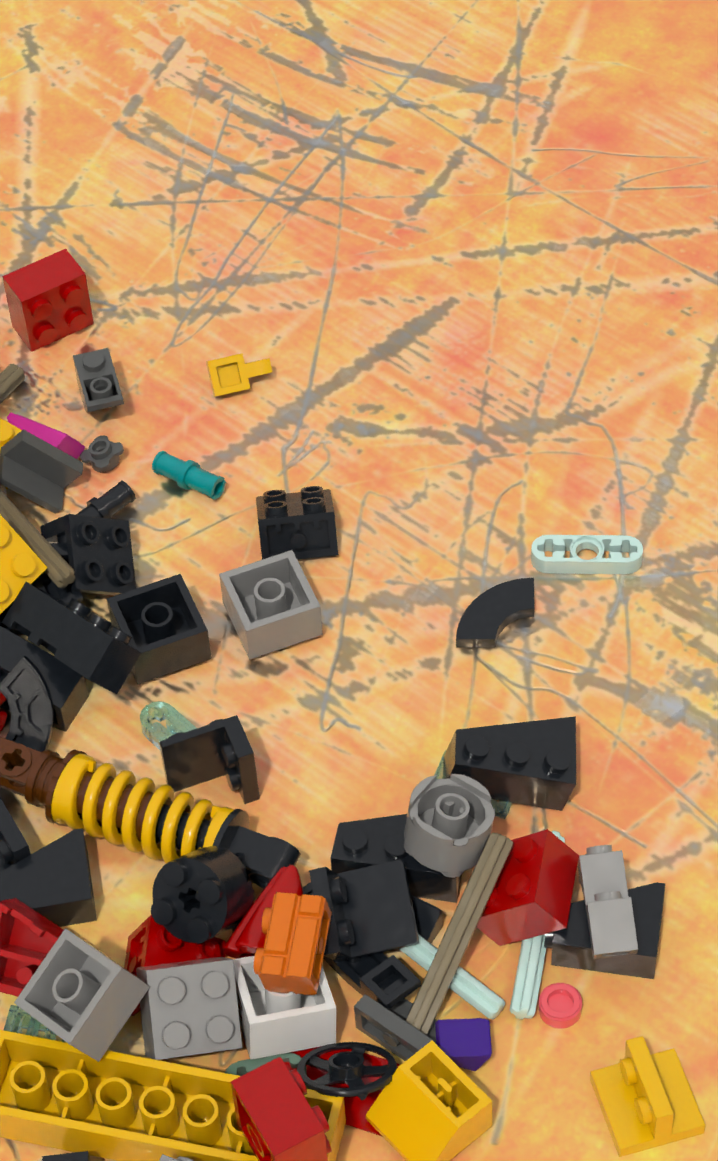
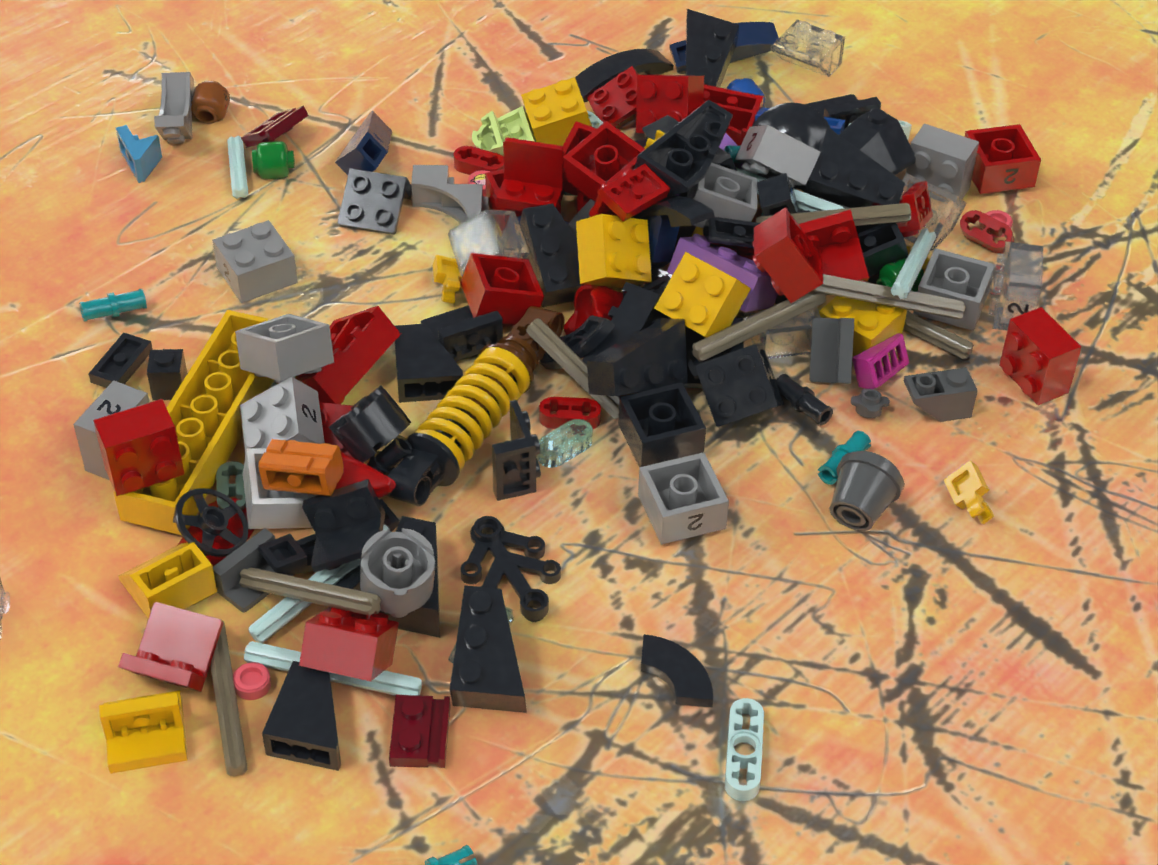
camera: 90 degrees right, 5 degrees down
black bracket [256,486,338,560] -> none
dark purple slope [435,1018,492,1071] -> none
light grey arch [577,845,638,959] -> none
none -> bracket [118,602,223,692]
none -> dark tan axle [210,619,247,777]
none -> dark red plate [389,695,451,768]
none -> black plant [460,516,561,622]
none -> dark tan axle [526,318,619,419]
none -> red beam [539,396,601,431]
none -> dark grey piece [829,451,905,531]

